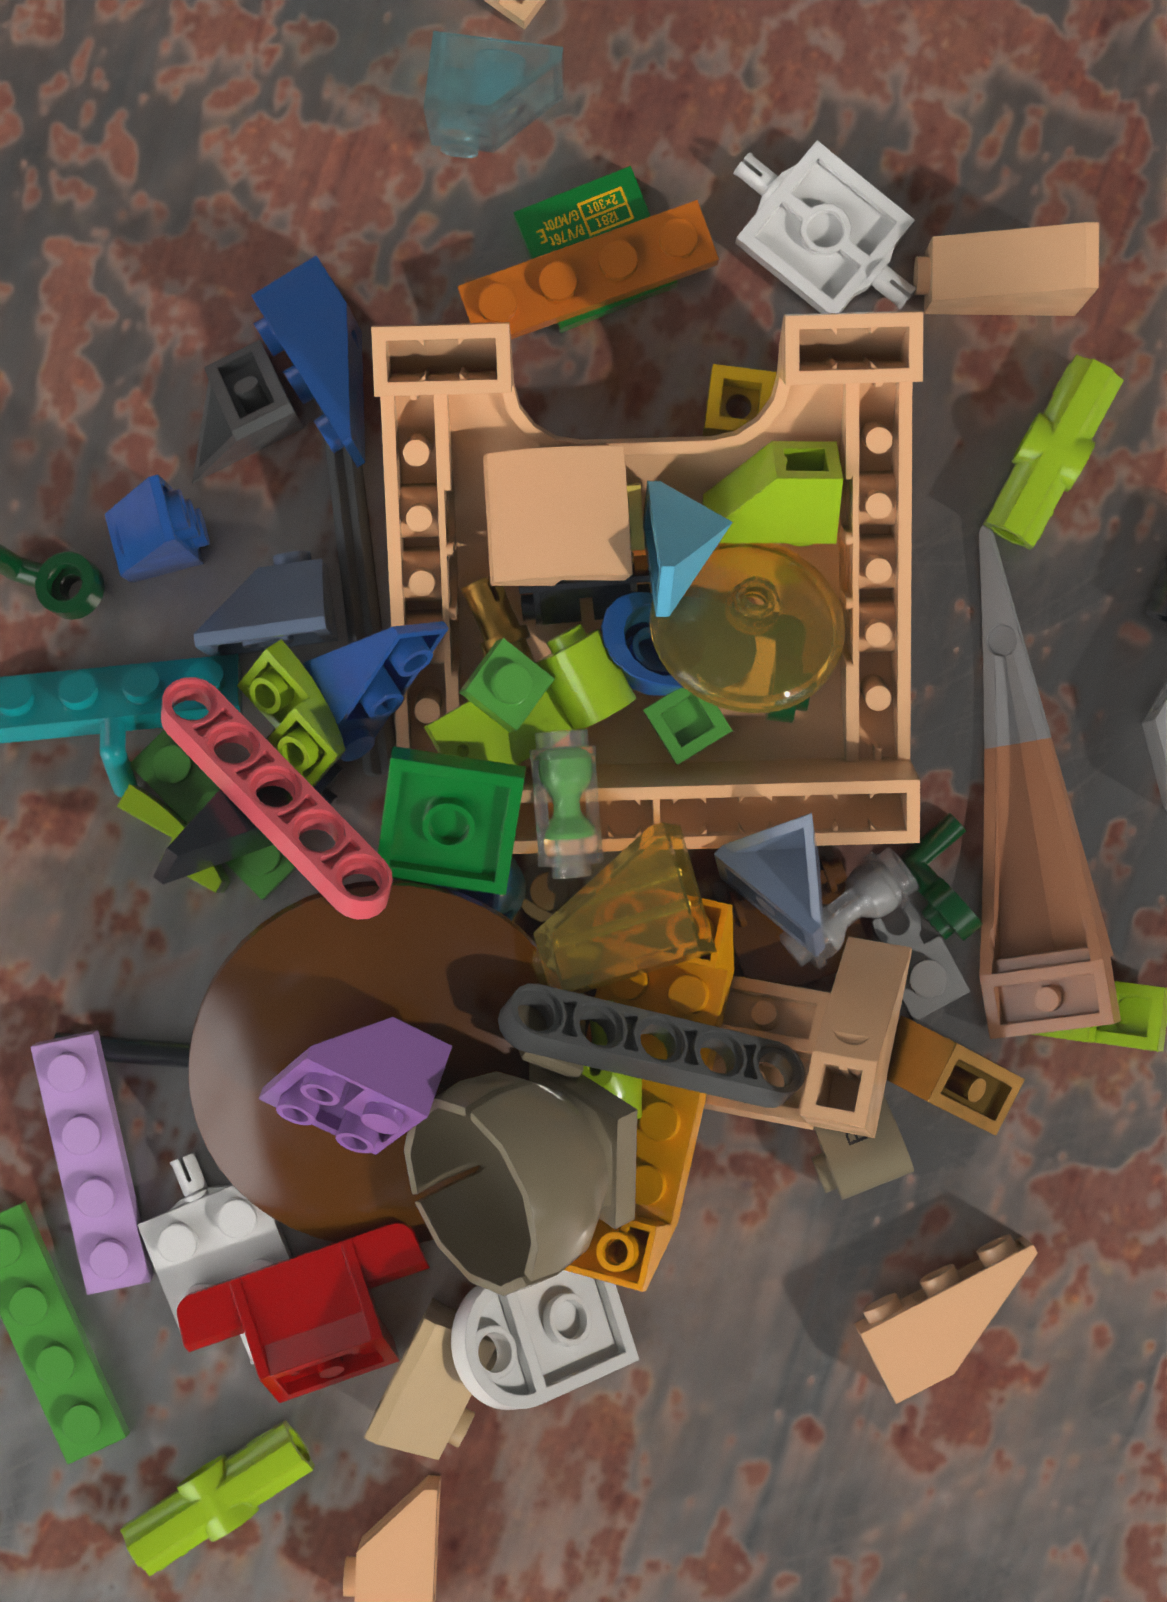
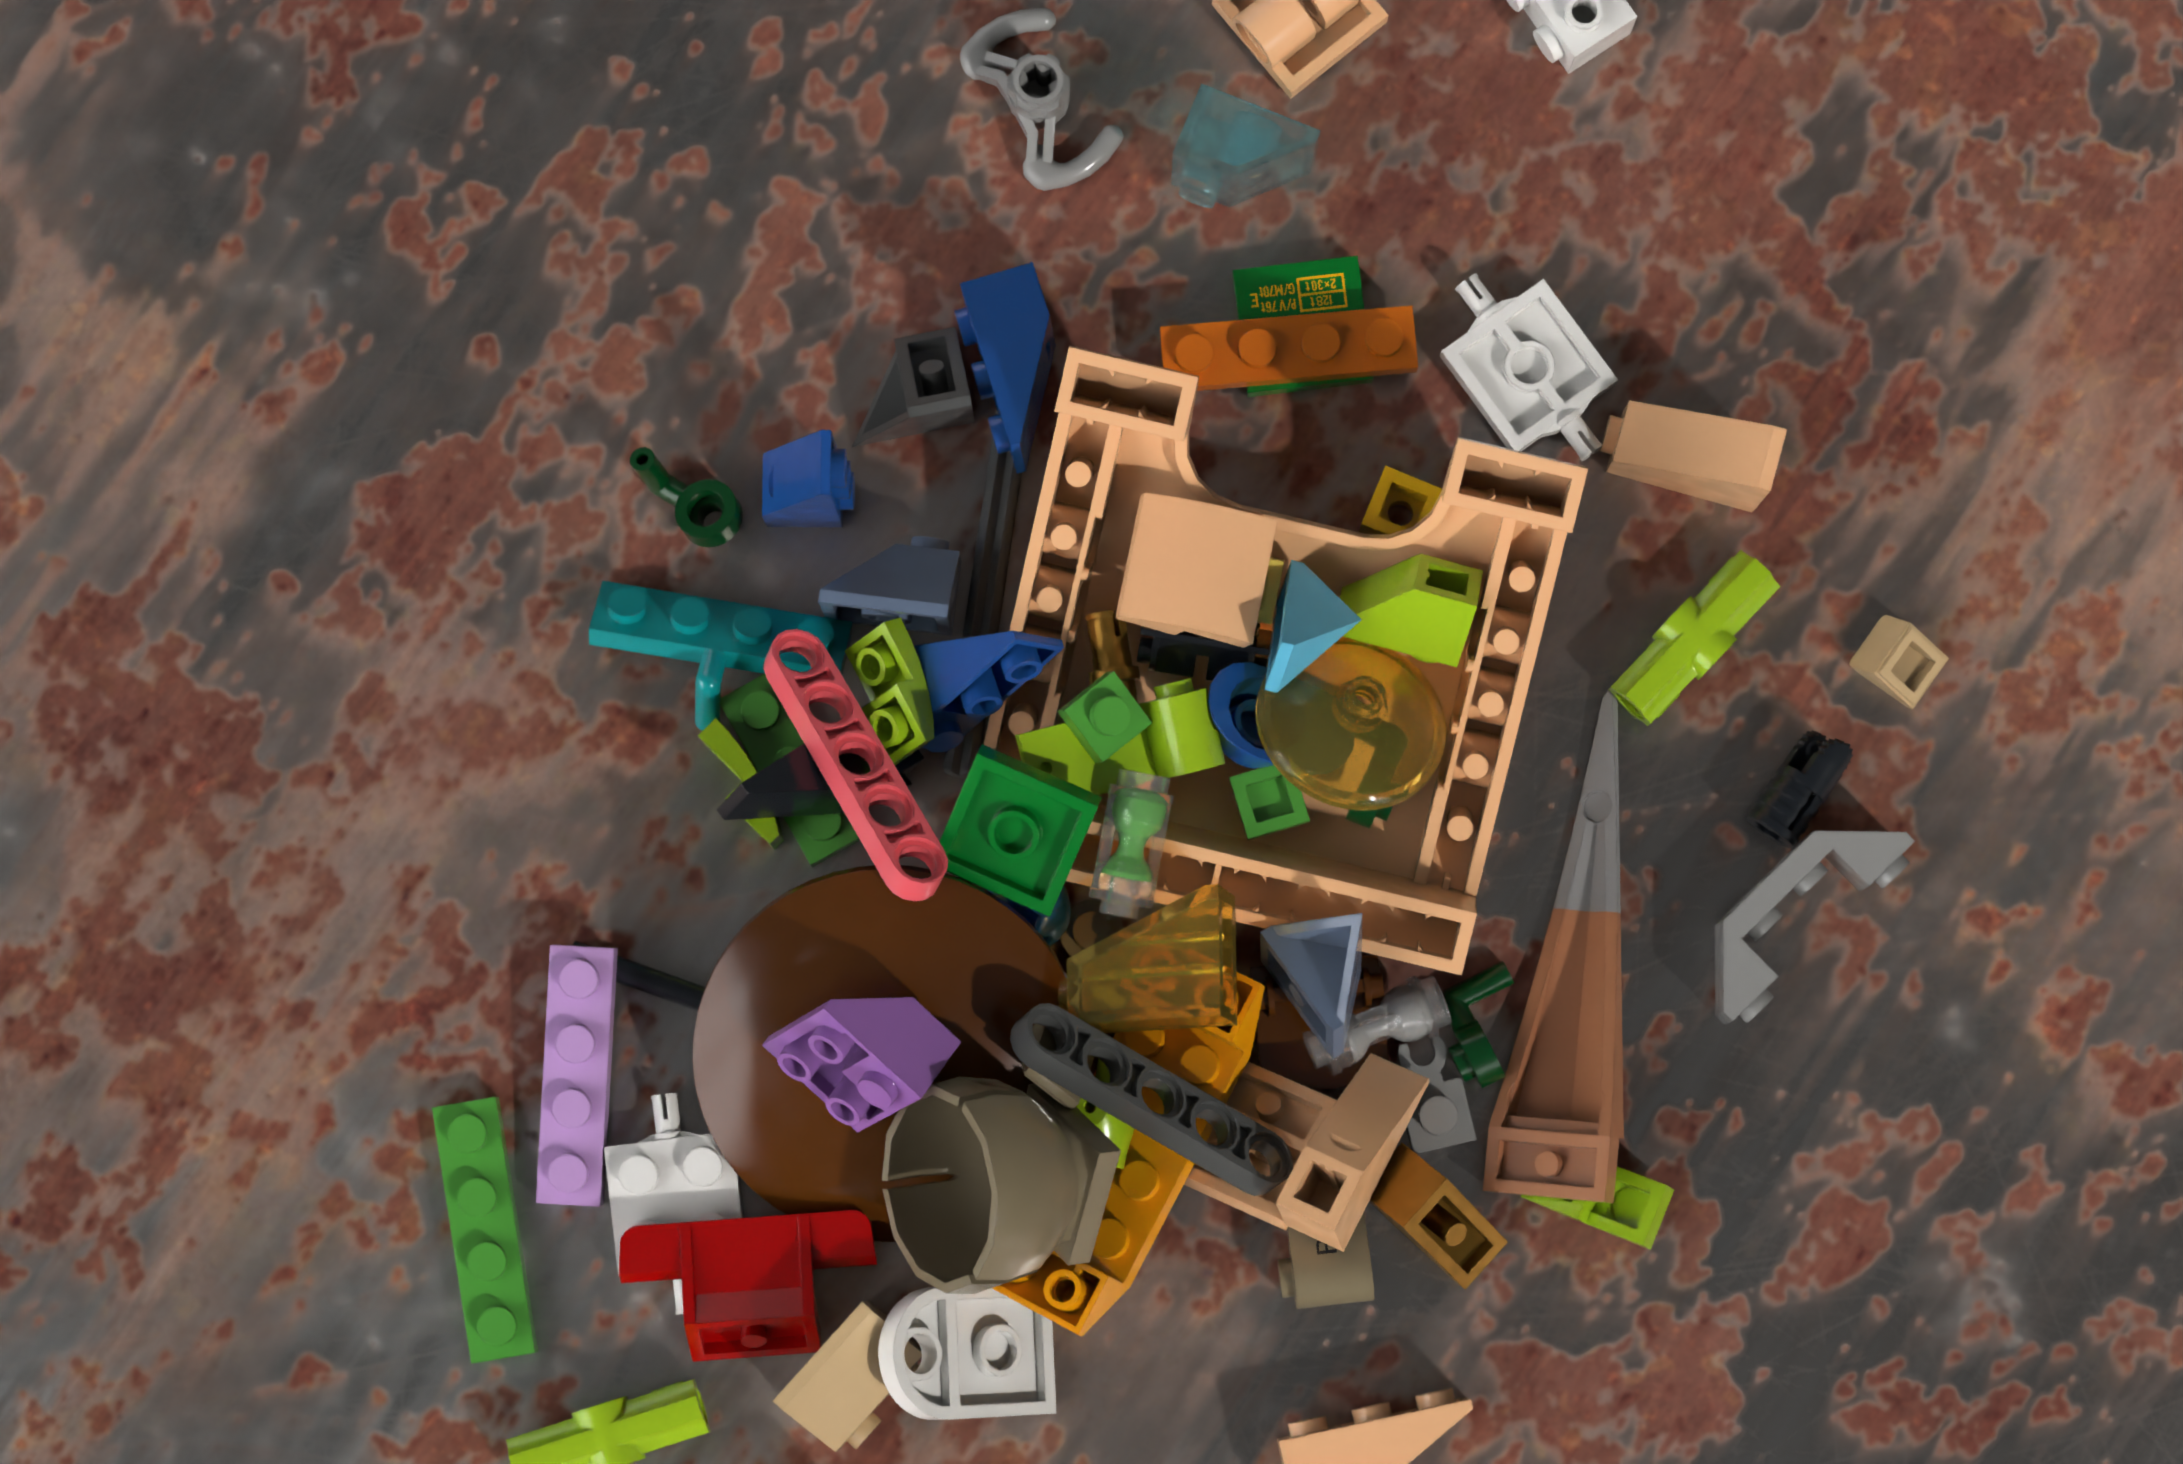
camera: 15 degrees right, 5 degrees down
none -> light grey piece [960,8,1124,191]

